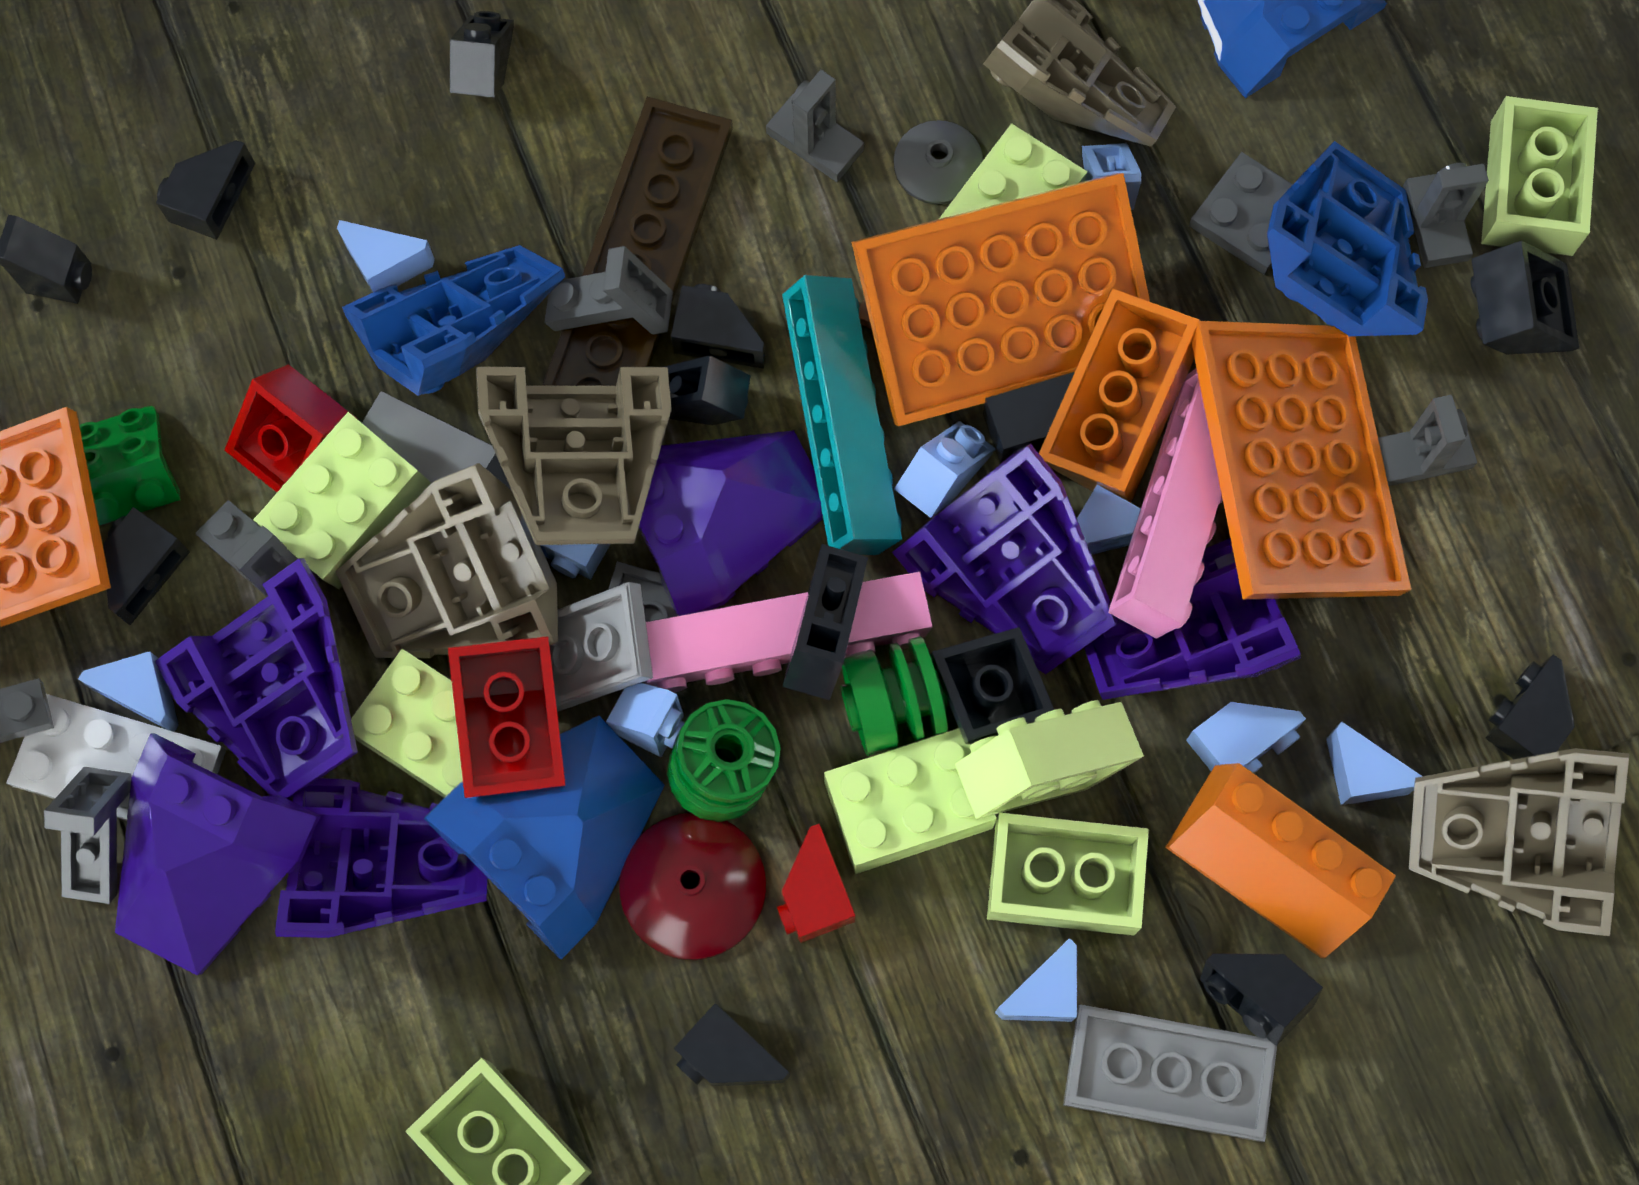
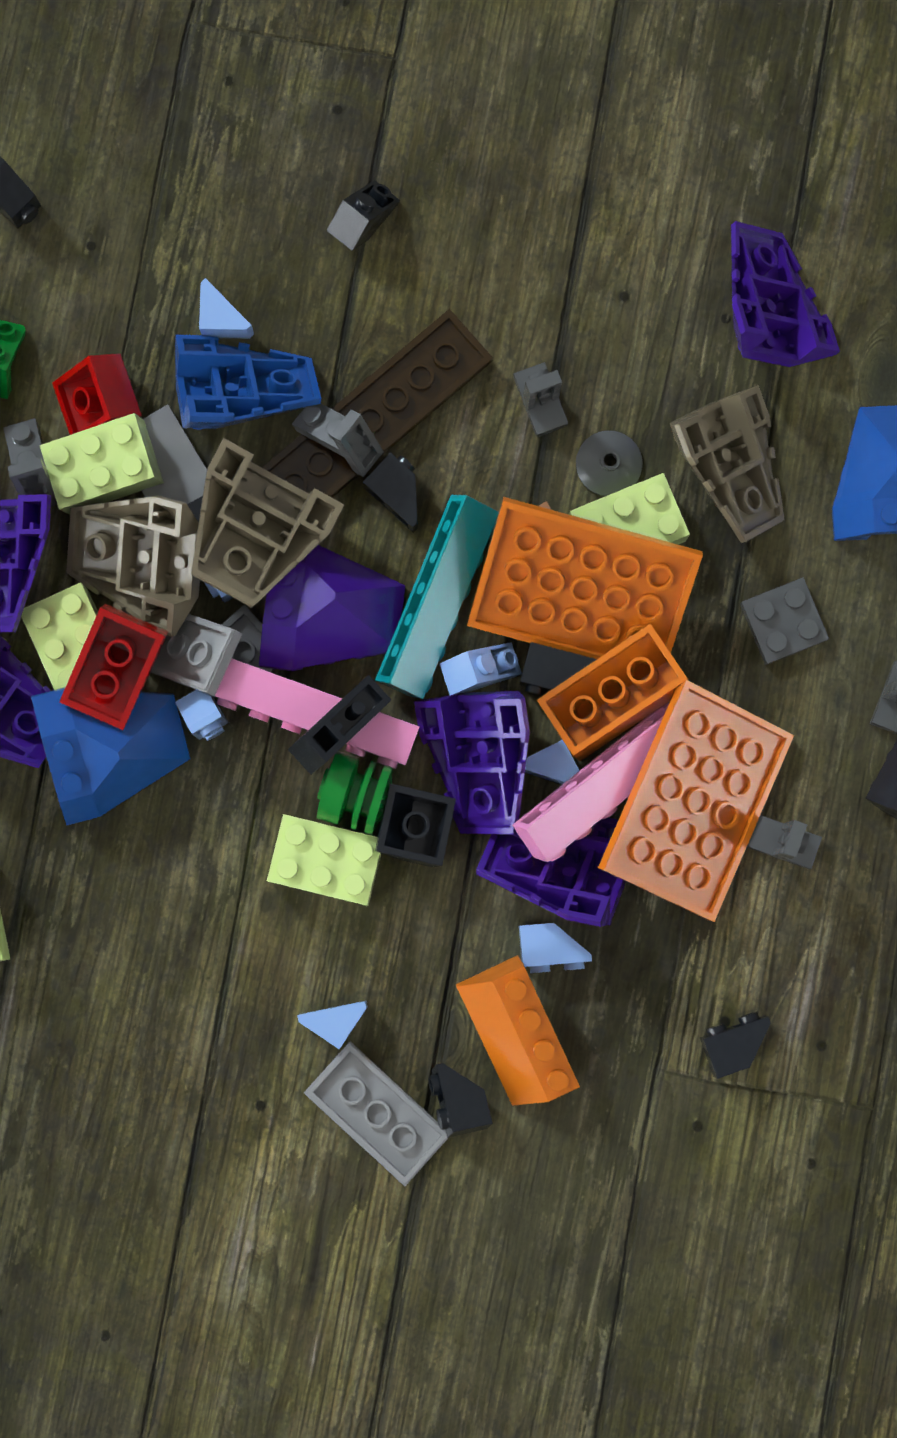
camera: 30 degrees right, 10 degrees up
black slope [156,140,255,240] -> none
dark red dish [619,813,766,960] -> none
black slope [665,356,751,425] -> none
green wheel [667,699,781,822] -> none
black slope [674,1003,790,1086] -> none
red slope [777,824,855,943] -> none
yellowish green brick [955,700,1144,819] -> none
yellowish green brick [987,812,1149,936] -> none
light blue slope [1082,143,1141,210] -> none
blue wedge [1267,141,1428,337] -> none
light blue slope [1326,721,1422,805] -> none
dark tan wedge [1409,748,1629,936] -> none

